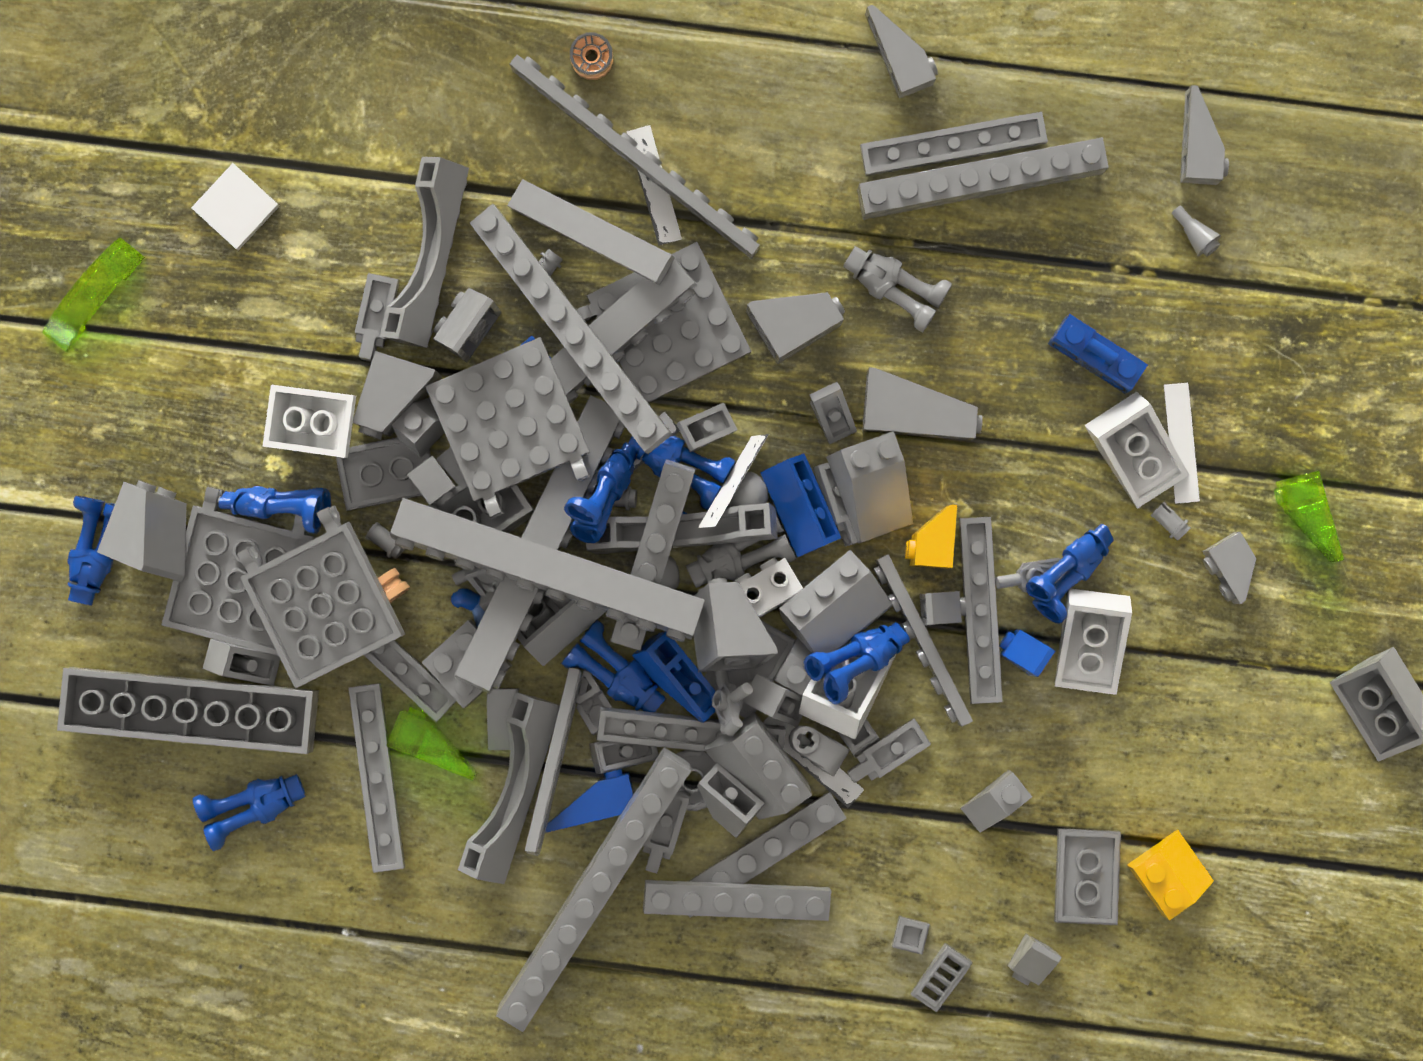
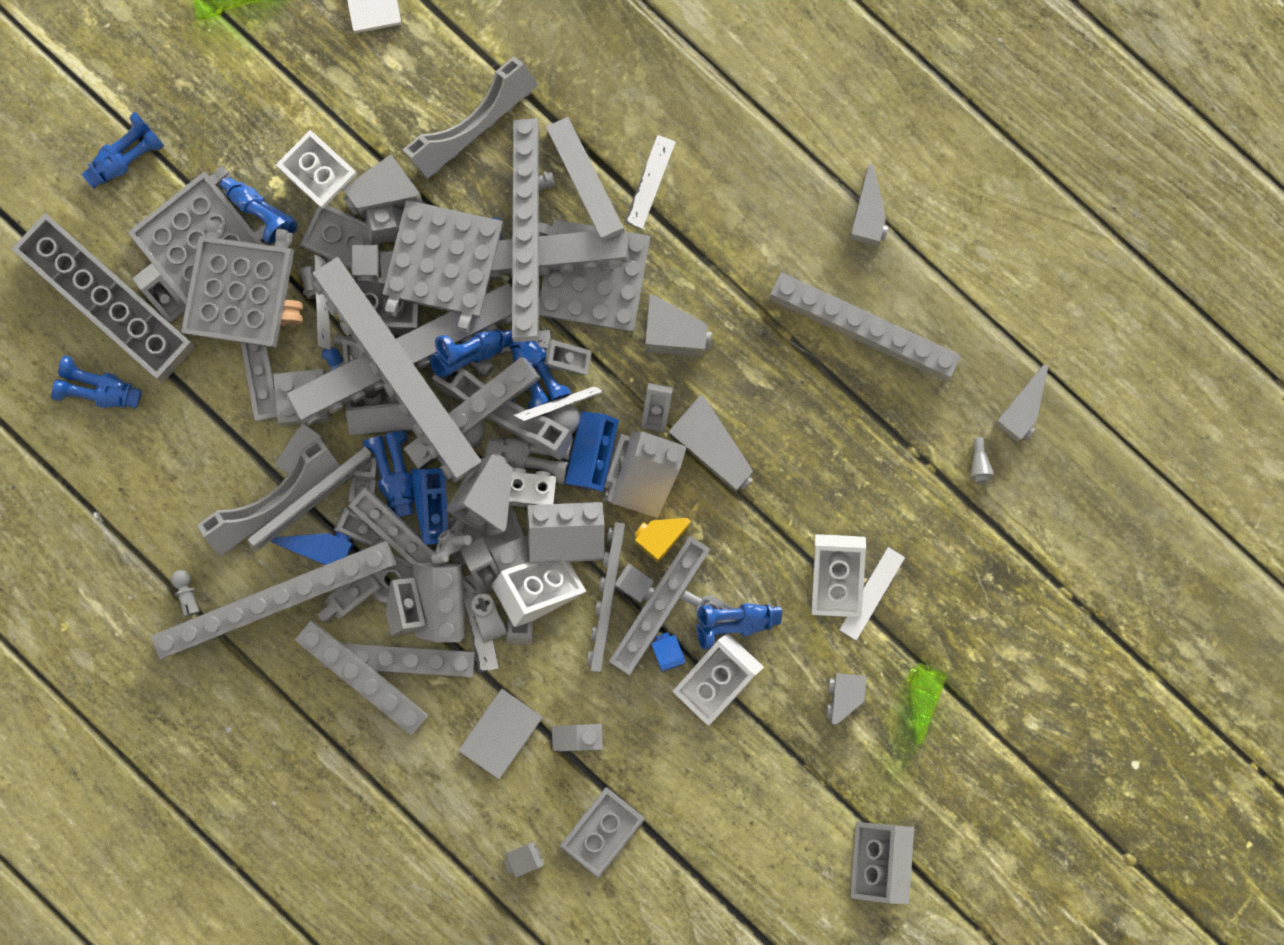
camera: 40 degrees right, 5 degrees down
light grey slope [97,480,187,582] -> none
light grey plate [349,683,405,873] -> none
light grey hinge [355,273,400,362] -> none
clear neon green slope [386,707,478,780] -> none
light grey slope [433,288,502,363] -> none
light grey plate [510,54,760,259] -> none
light nougat wheel [570,32,613,80] -> none
blue piece [804,623,910,704] -> none
light grey piece [843,246,952,333] -> none
light grey hinge [847,718,931,783] -> none
light grey plate [860,112,1048,176] -> none
light grey tile [892,916,930,955] -> none
light grey slope [910,943,972,1012] -> none
blue piece [1048,314,1148,394] -> none
yellow slope [1127,830,1214,921] -> none
light grey pin [1150,501,1191,541] -> none
none -> light grey pin [171,569,199,617]
none -> white sticker [314,255,331,350]
none -> light grey tile [458,689,543,780]

